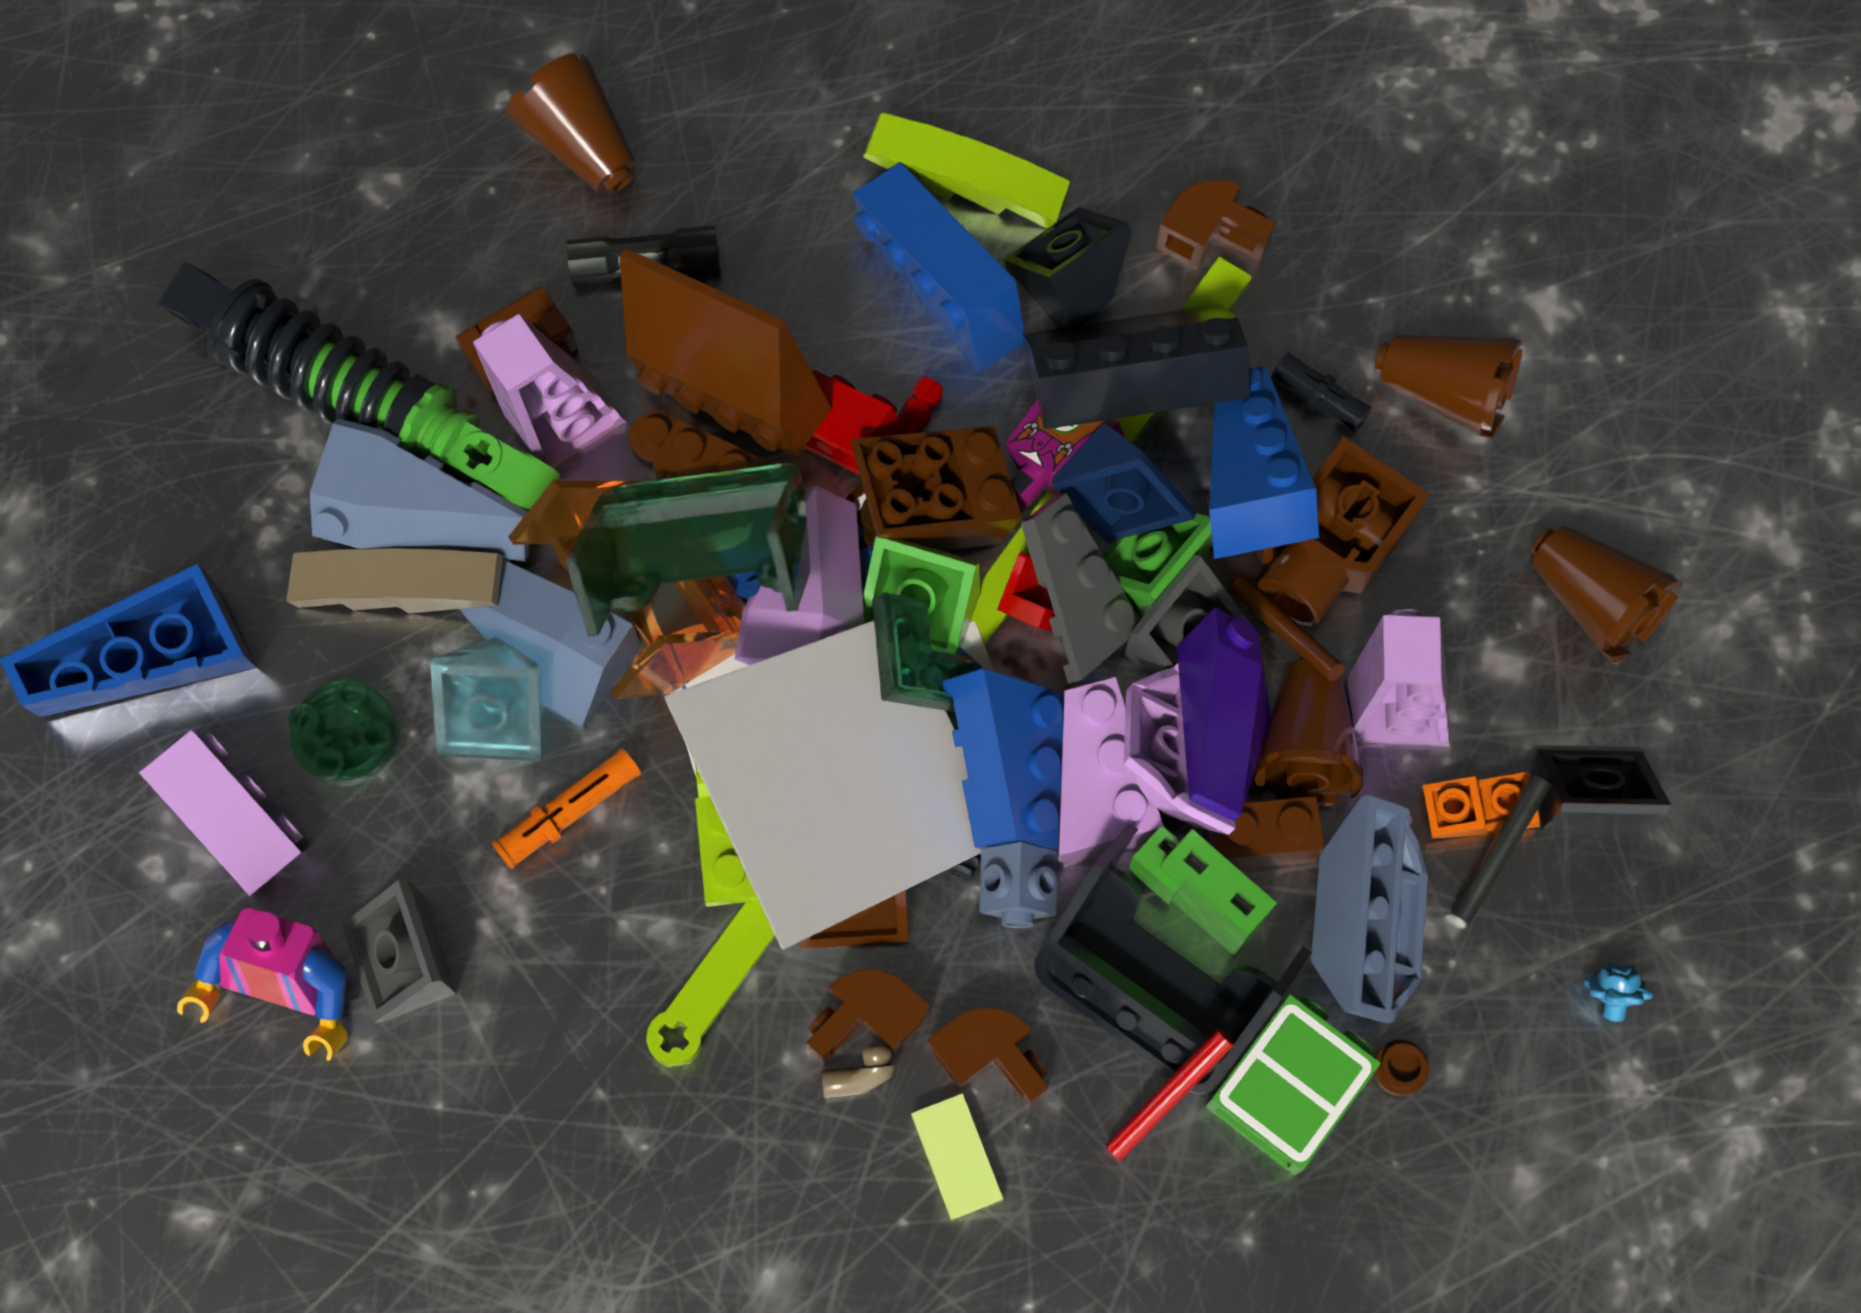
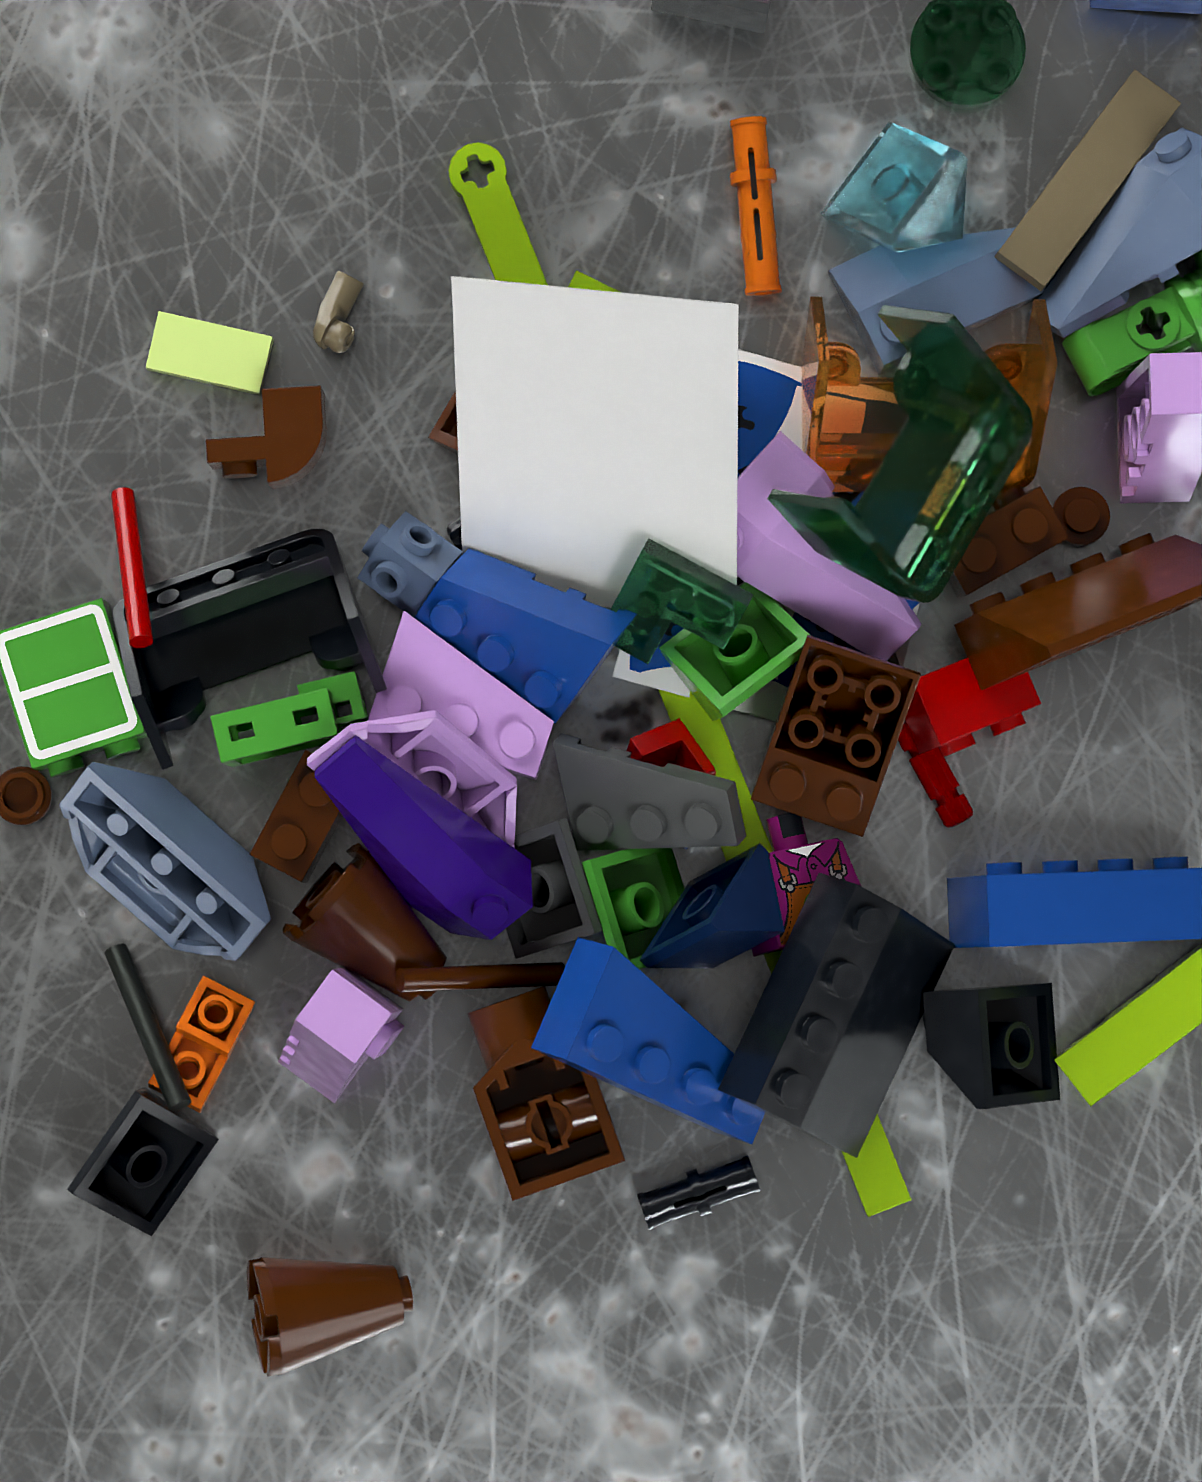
camera: 120 degrees right, 15 degrees up
reddish brown brick [806,969,931,1065] -> none
reddish brown brick [1156,179,1276,270] -> none
reddish brown cone [1375,335,1523,439] -> none

